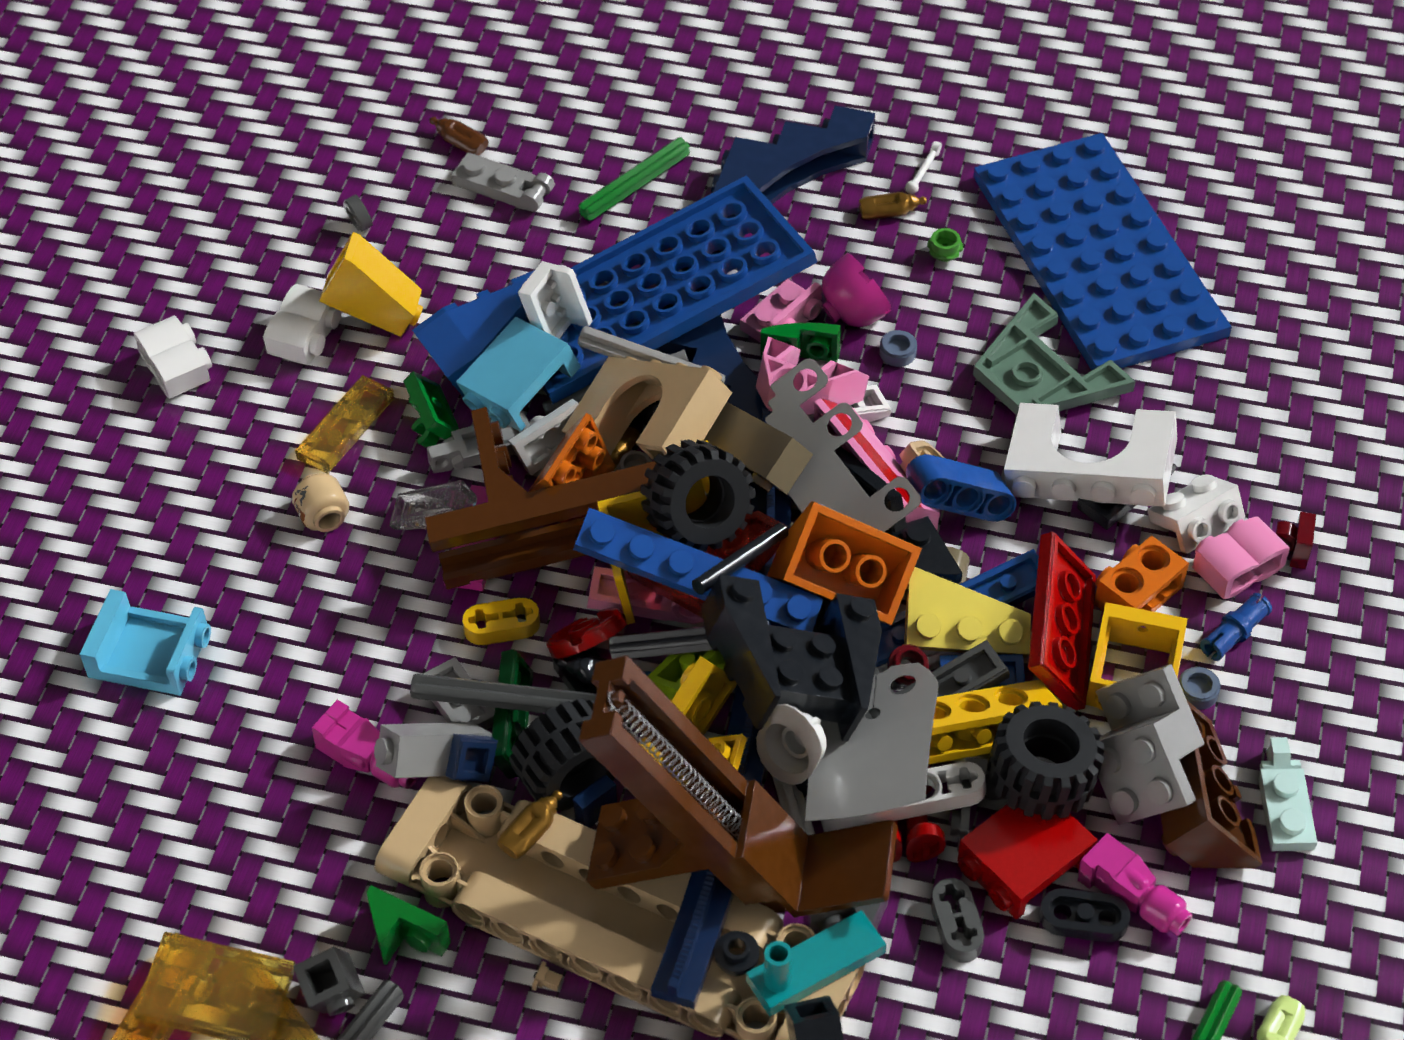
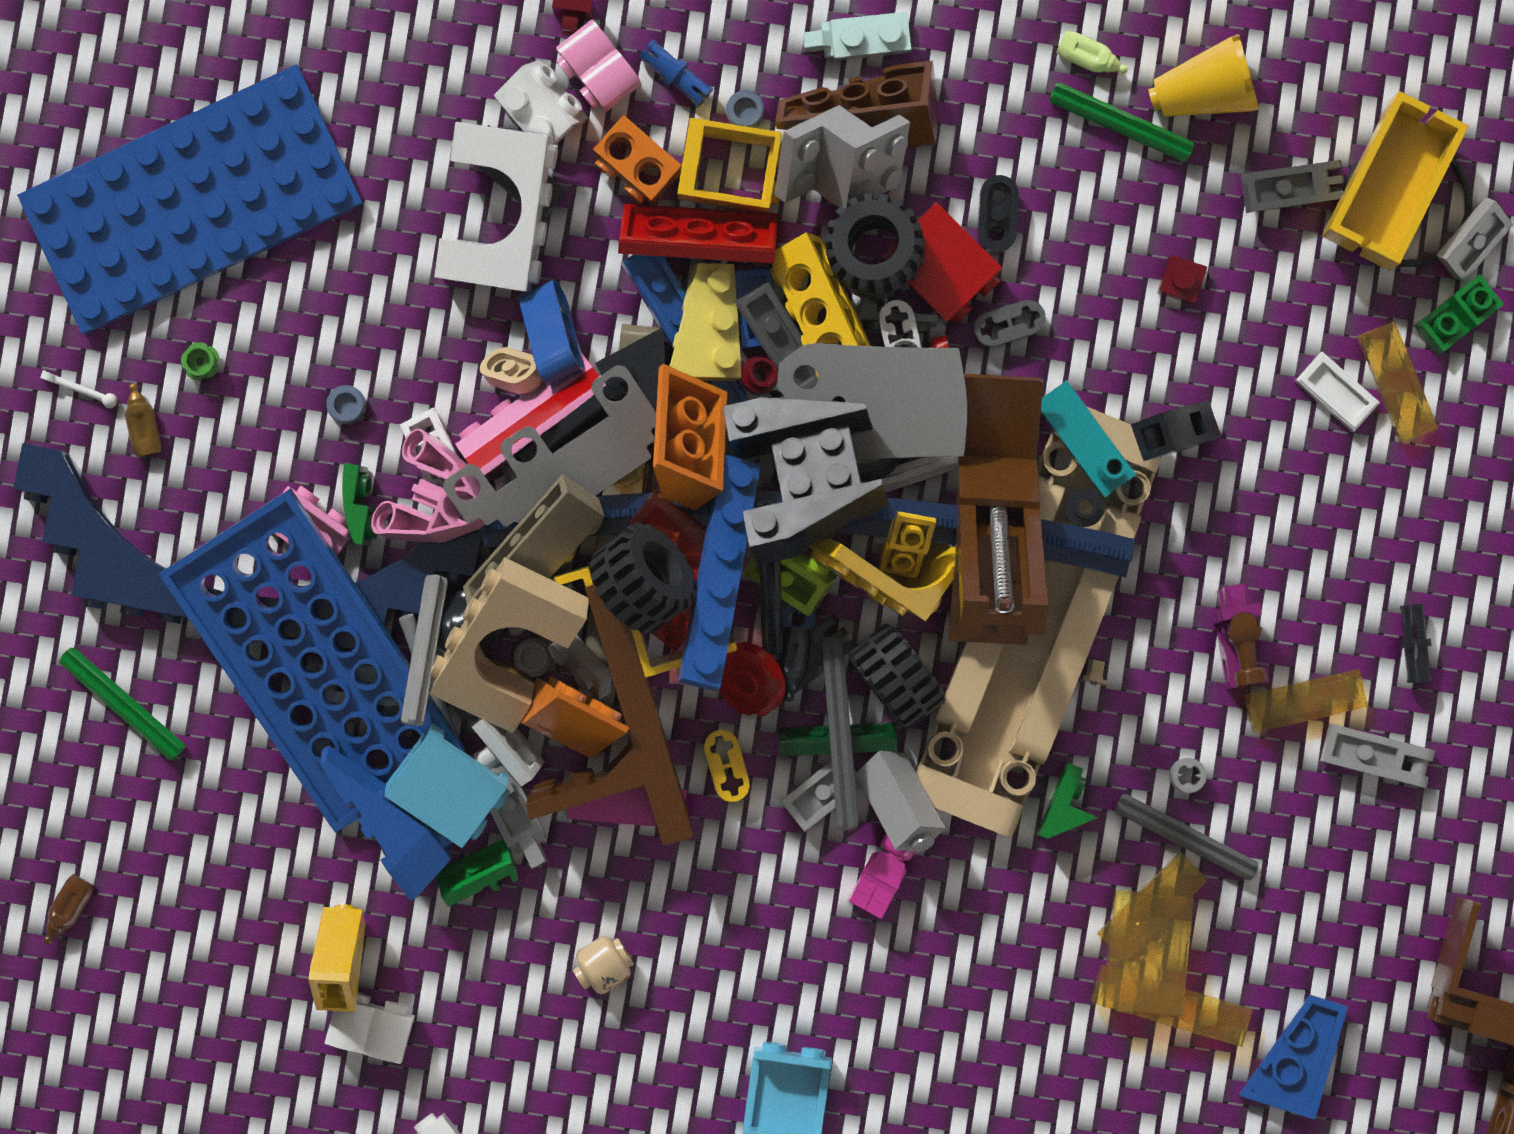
camera: 100 degrees left, 35 degrees up
dark grey brick [293,946,366,1016] -> none
clear yellow tile [295,375,395,474] -> none
dark grey tile [343,194,373,232] -> none
clear slope [389,480,477,530] -> none
dark blue tile [445,734,498,782] -> none
light grey plate [451,152,555,212] -> none
pearl gold piece [497,790,563,859] -> none
white bracket [518,261,593,339] -> none
dark blue tile [573,775,617,828] -> none
black bar [692,523,788,595] -> none
white piece [756,704,827,785] -> none
dark pink cylinder [821,252,891,328] -> none
sand green wing [973,293,1136,415] -> none
dark pink piece [1077,833,1193,936] -> none

